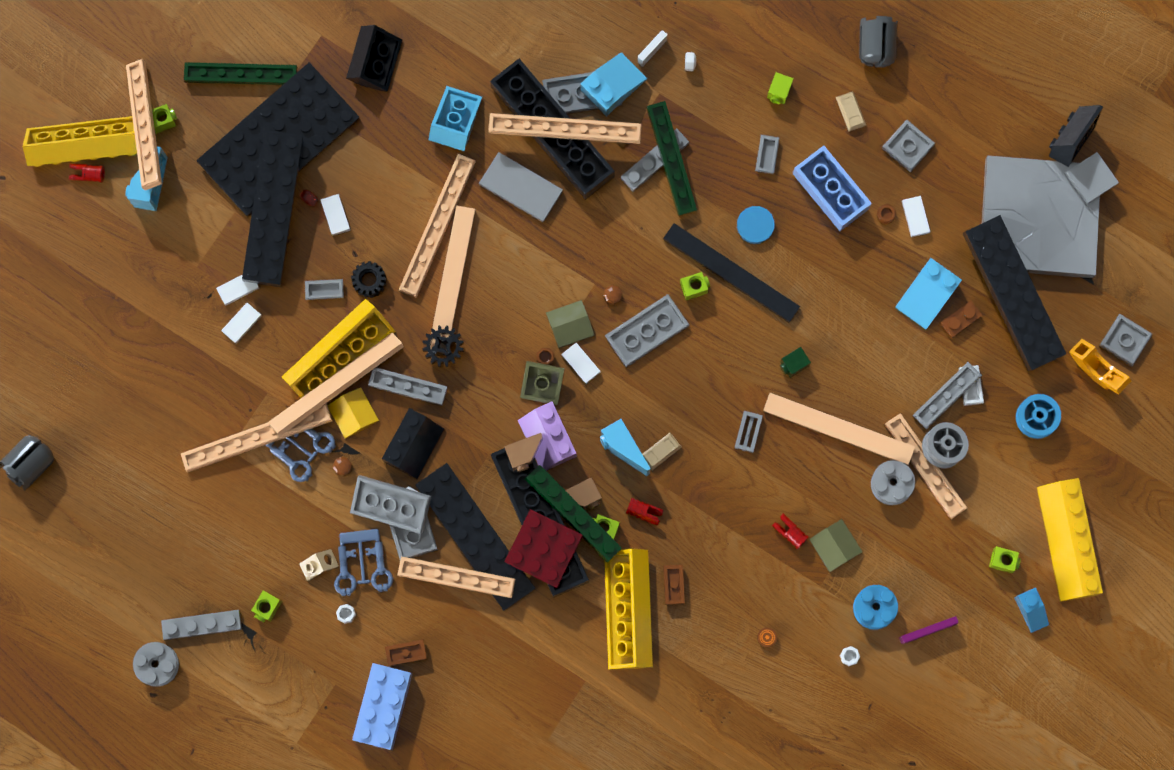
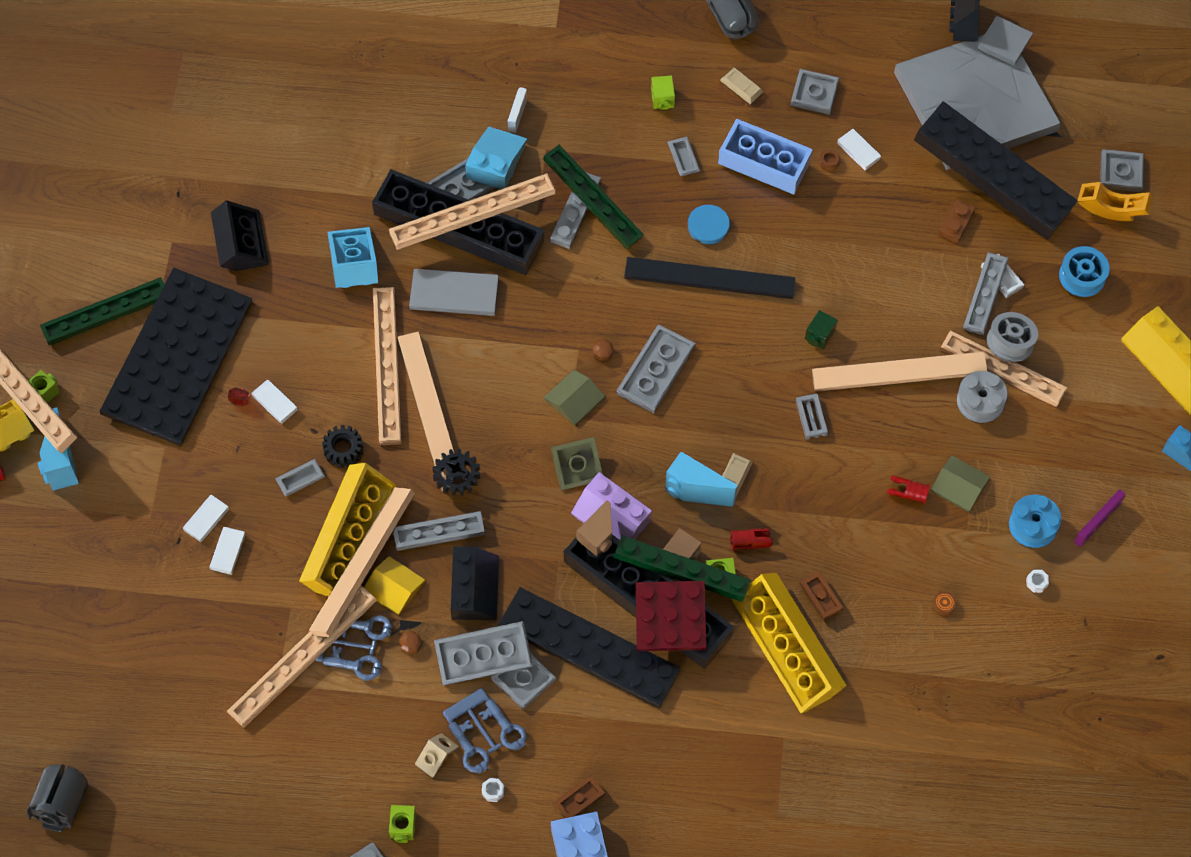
camera: 30 degrees left, 15 degrees down
black brick [242,129,303,287] -> none
light nougat tile [397,556,516,598] -> none
dark orange tile [536,348,554,365] -> none
white tile [561,343,601,384] -> none
lime brick [680,272,710,300] -> none
white tile [685,52,697,71] -> none
medium azure slope [895,258,962,329] -> none
lime brick [989,546,1021,573] -> none

